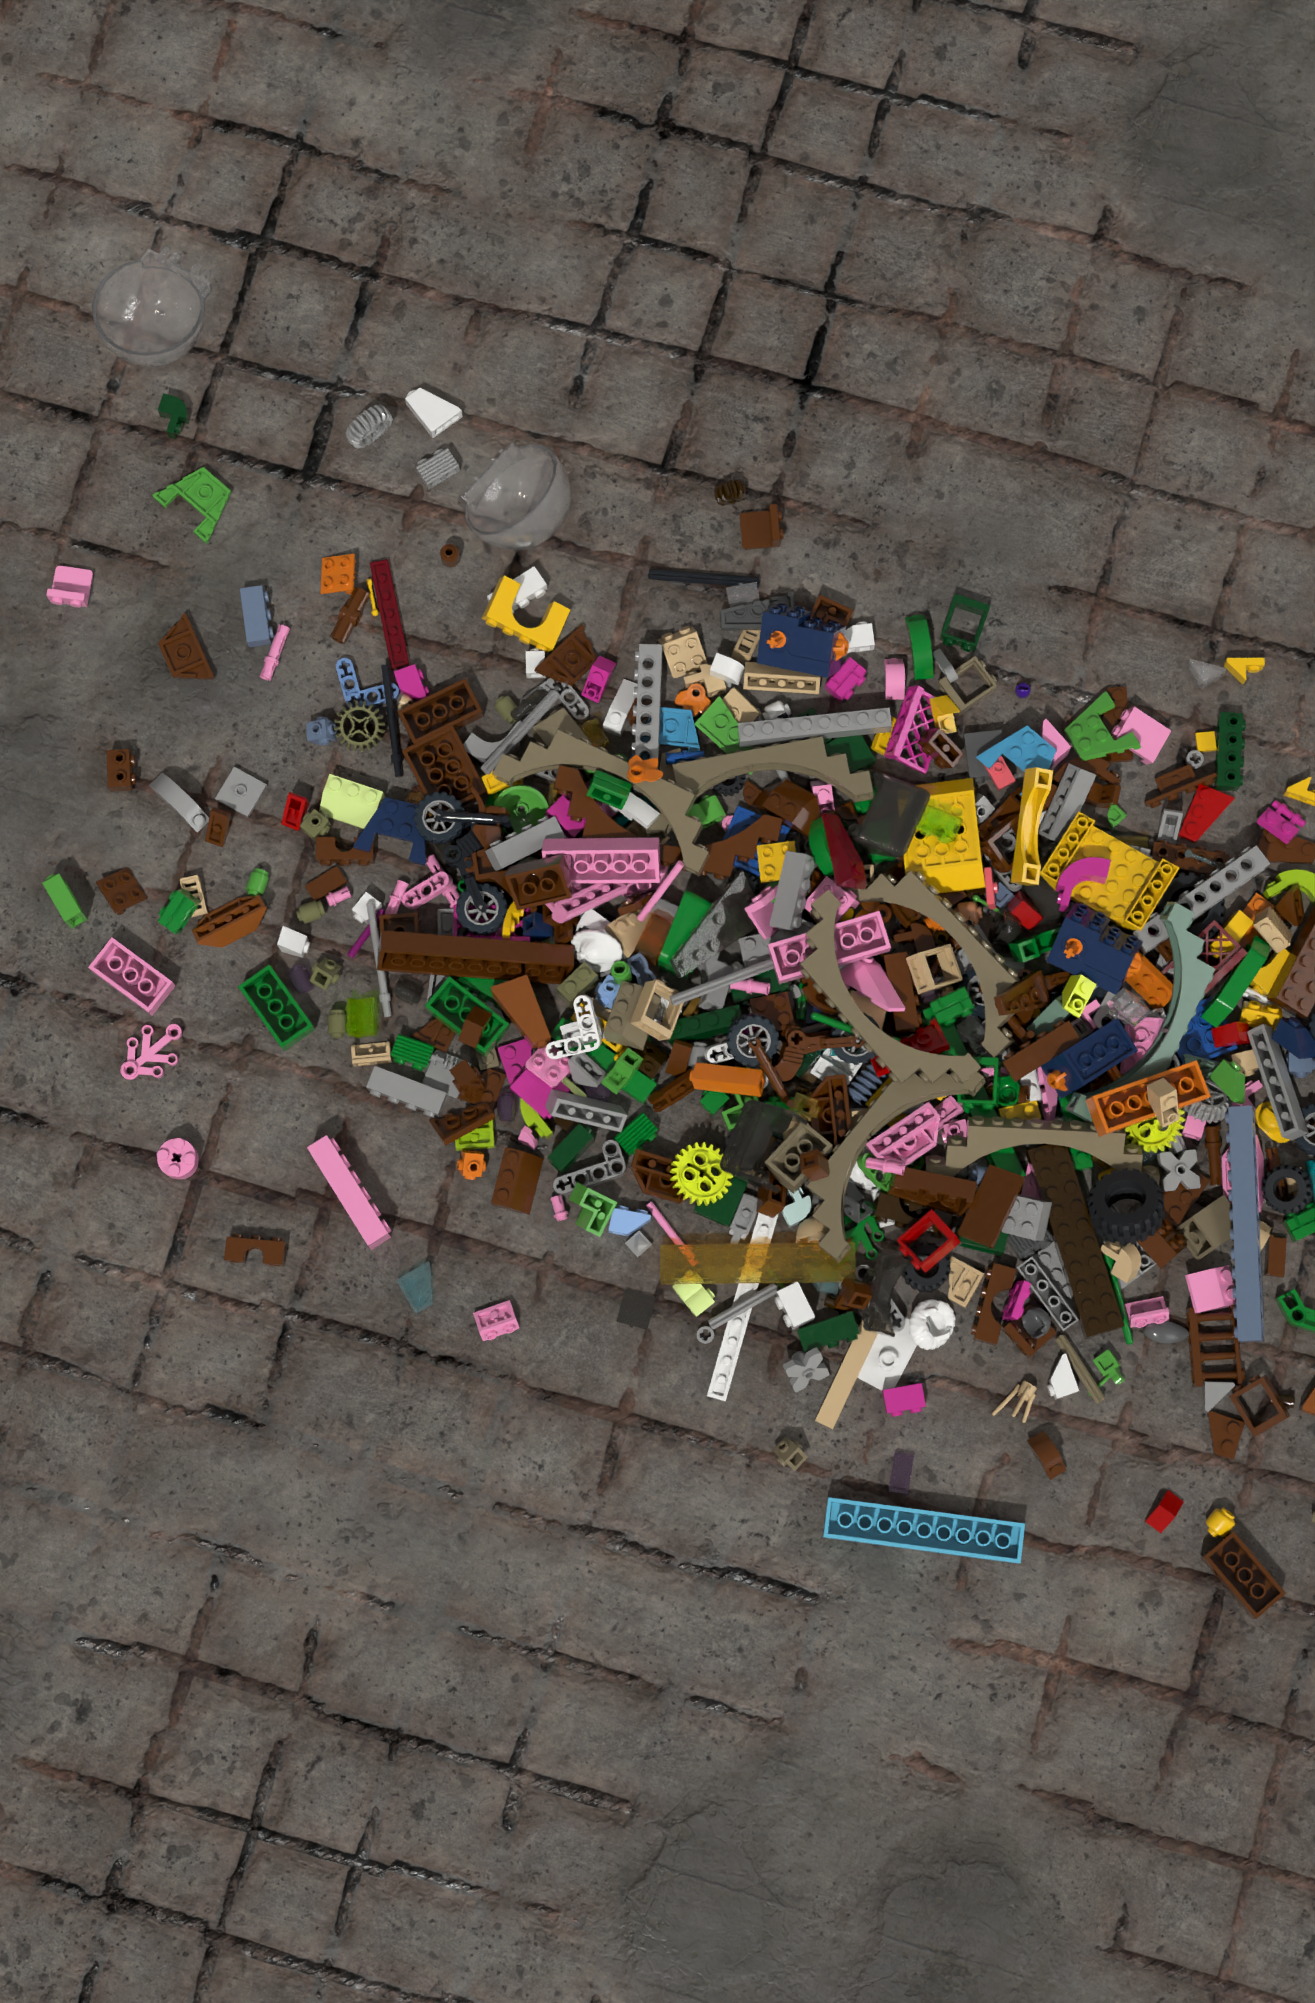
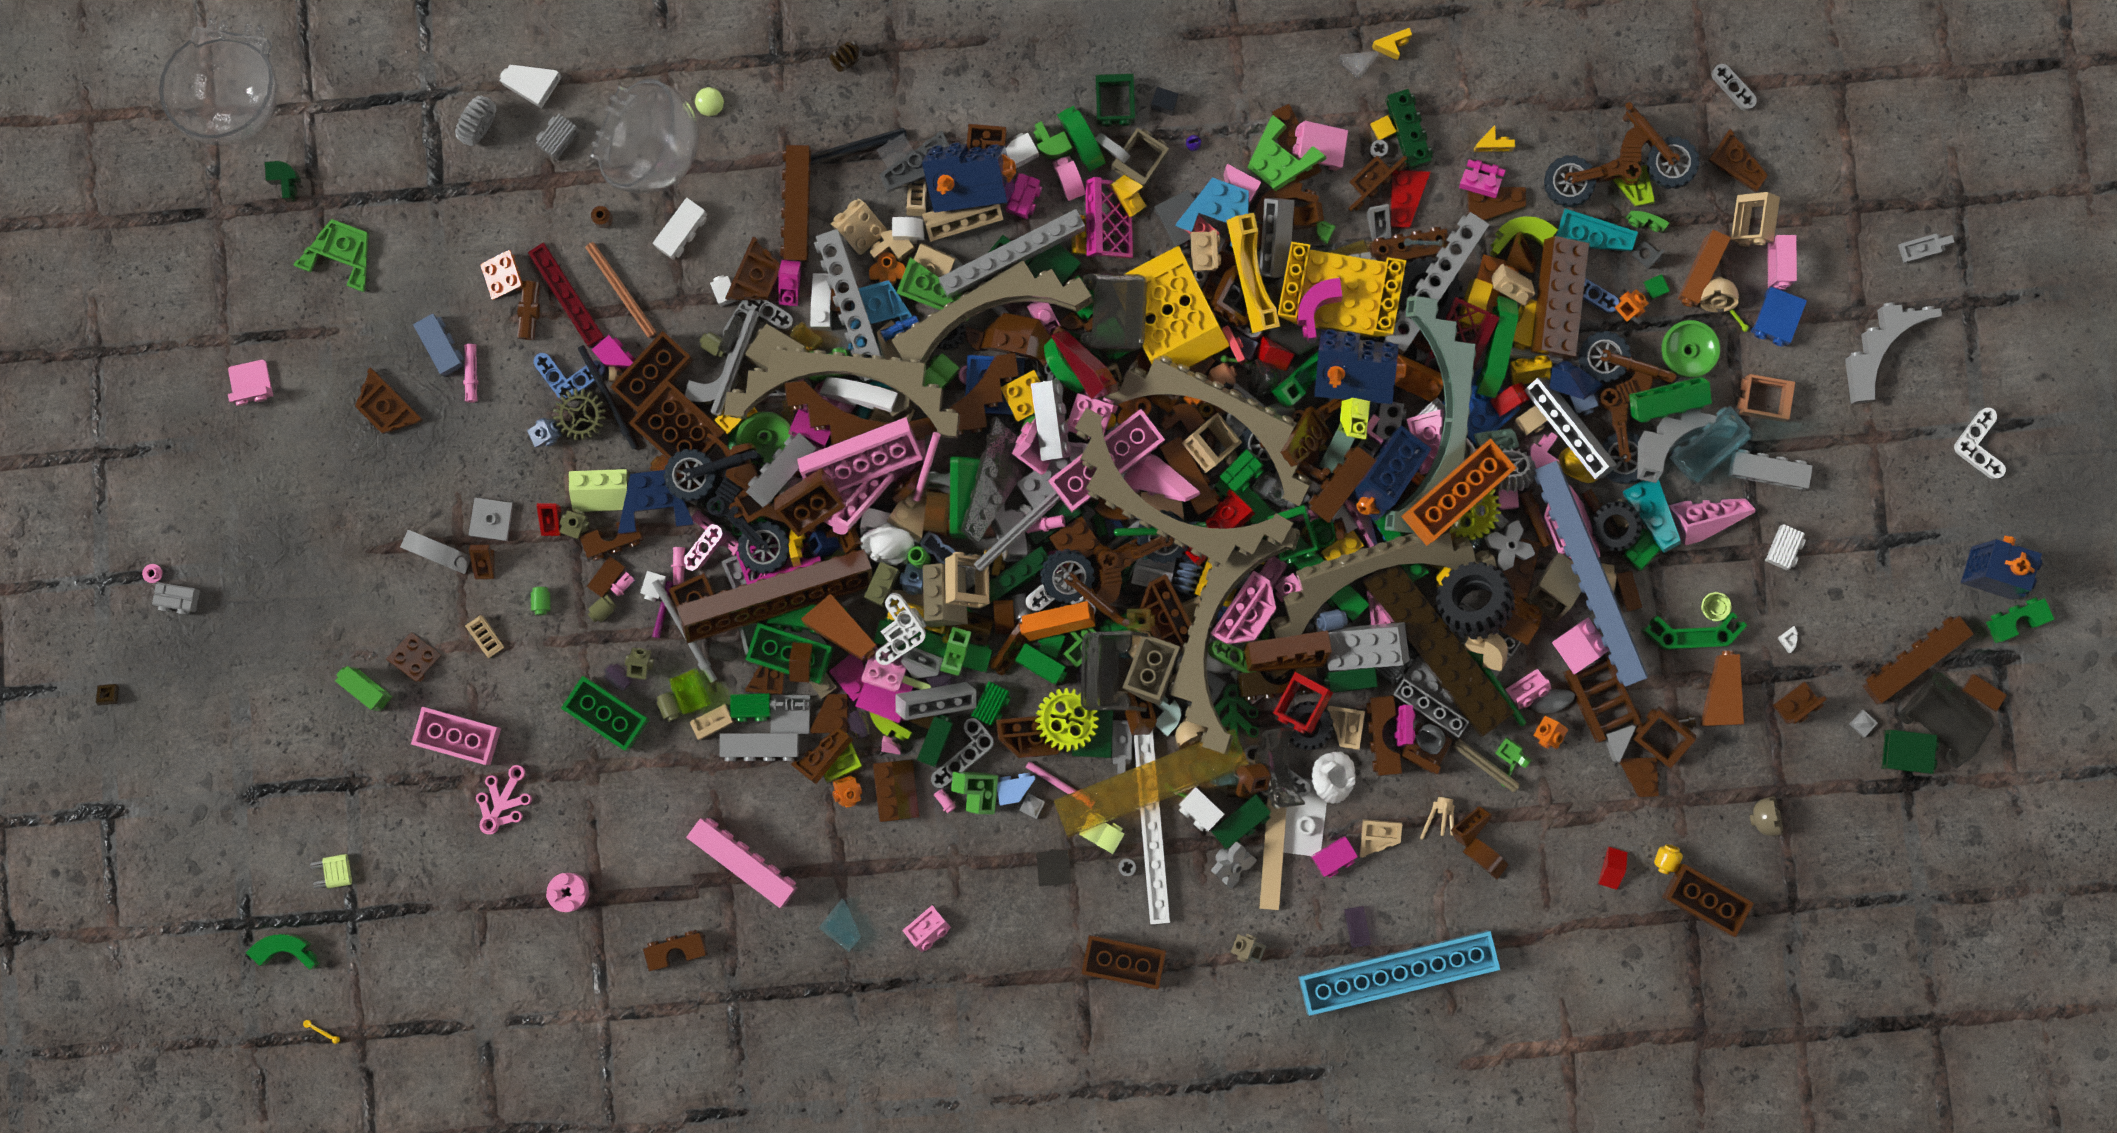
camera: 20 degrees left, 5 degrees up
reddish brown brick [106,749,136,792] -> none
green brick [158,889,201,934] -> none
dark orange wedge [191,895,267,948] -> none
white slope [277,926,311,958] -> none
yellow hinge [367,578,379,616] -> none
reddish brown brick [449,1059,486,1101] -> none
yellow arch [481,575,570,653] -> none
green brick [586,770,632,810] -> none
orange plate [627,755,663,783] -> none
light grey axle [708,1283,779,1329] -> none
reddish brown bracket [739,504,784,550] -> none
white head [762,701,792,720] -> none
reddish brown panel [800,1149,829,1181] -> none
dark grey bracket [844,1195,873,1223] -> none
bright pink axle [866,1157,905,1176] -> none
clear neon green bracket [916,805,963,844] -> none
reddish brown brick [918,728,964,769] -> none
reddish brown tile [957,1164,1025,1249] -> none
white slope [1047,1354,1079,1400] -> none
clear brick [1107,988,1151,1027] -> none
tan slope [1147,1078,1179,1127] -> none
bright green slope [1209,1059,1245,1105] -> none
none -> nougat axle [586,242,657,338]
none -> yellowish green hair [695,87,724,117]
none -> reddish brown brick [780,145,811,262]
none -> green window [1015,643,1067,685]
none -> bright green brick [1033,121,1072,159]
none -> reddish brown brick [1081,935,1166,990]
none -> black panel [1151,87,1179,116]
none -> tan bracket [1190,230,1221,272]
none -> tan wing [1359,819,1402,858]
none -> reddish brown slope [1451,806,1492,847]
none -> orange brick [1533,716,1568,749]

